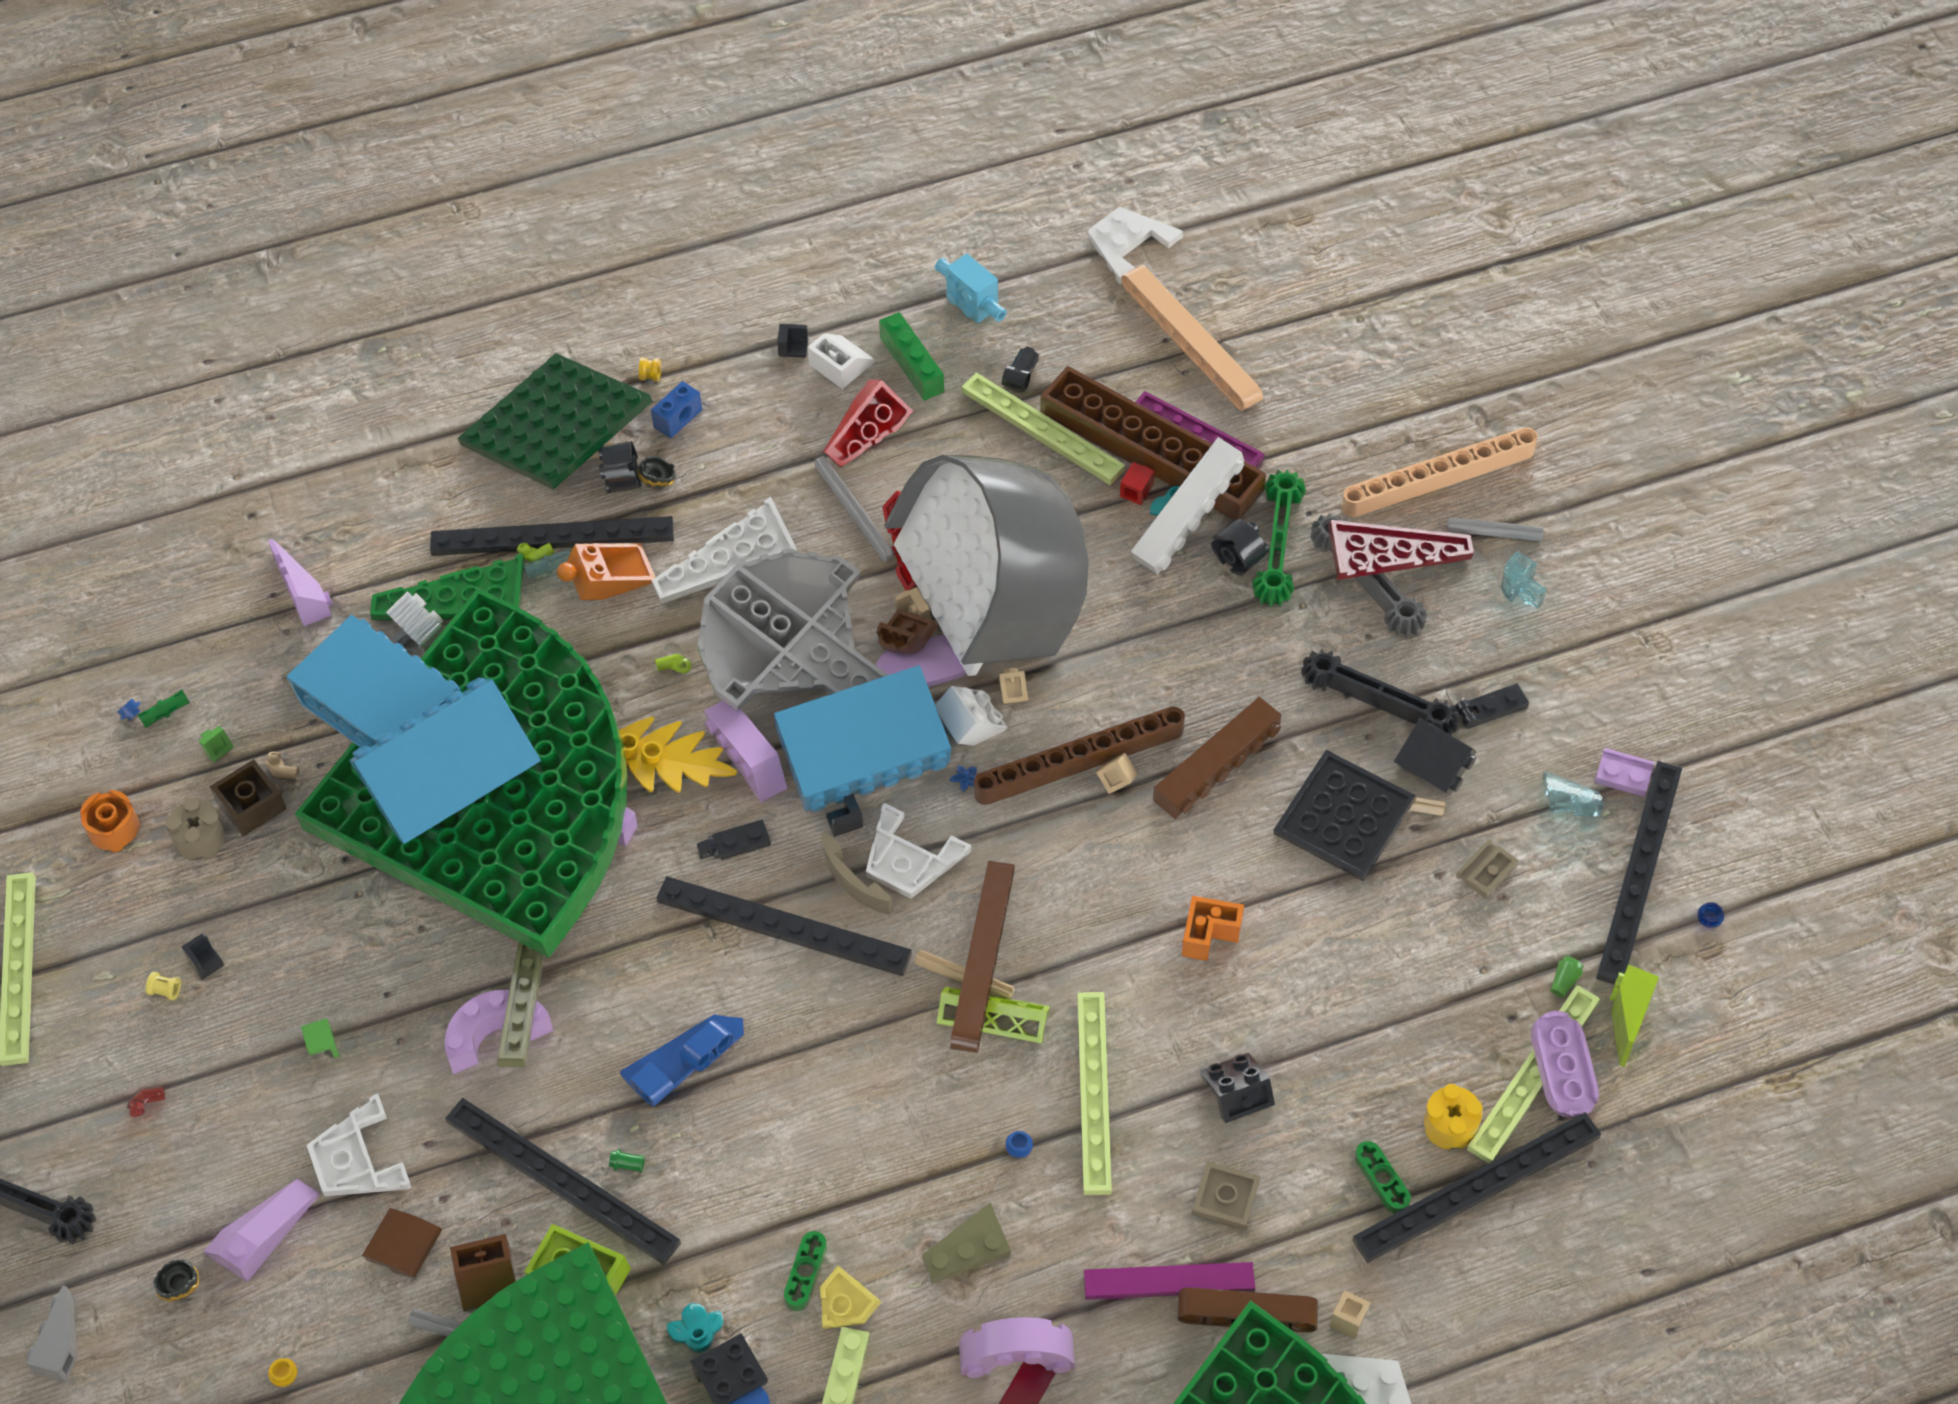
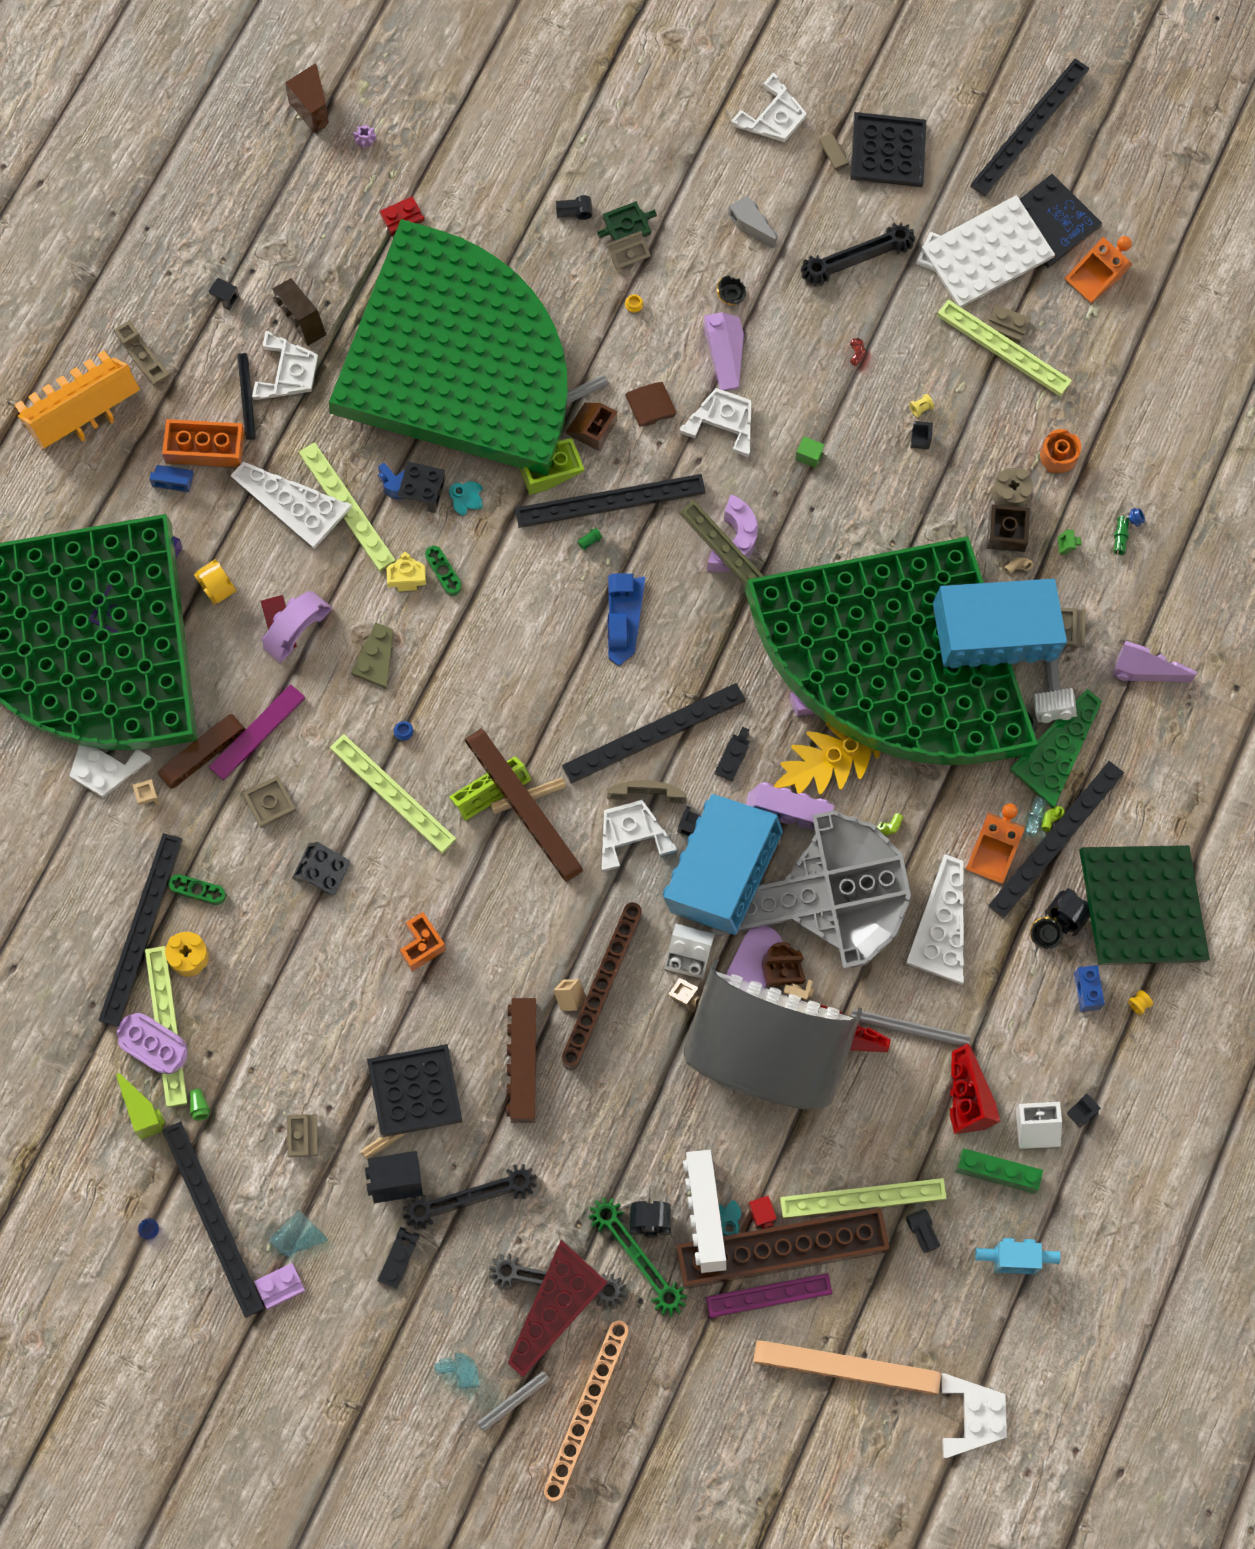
camera: 130 degrees right, 15 degrees up
dark azure brick [350,677,541,844] -> none
blue plant [949,765,977,792] -> none

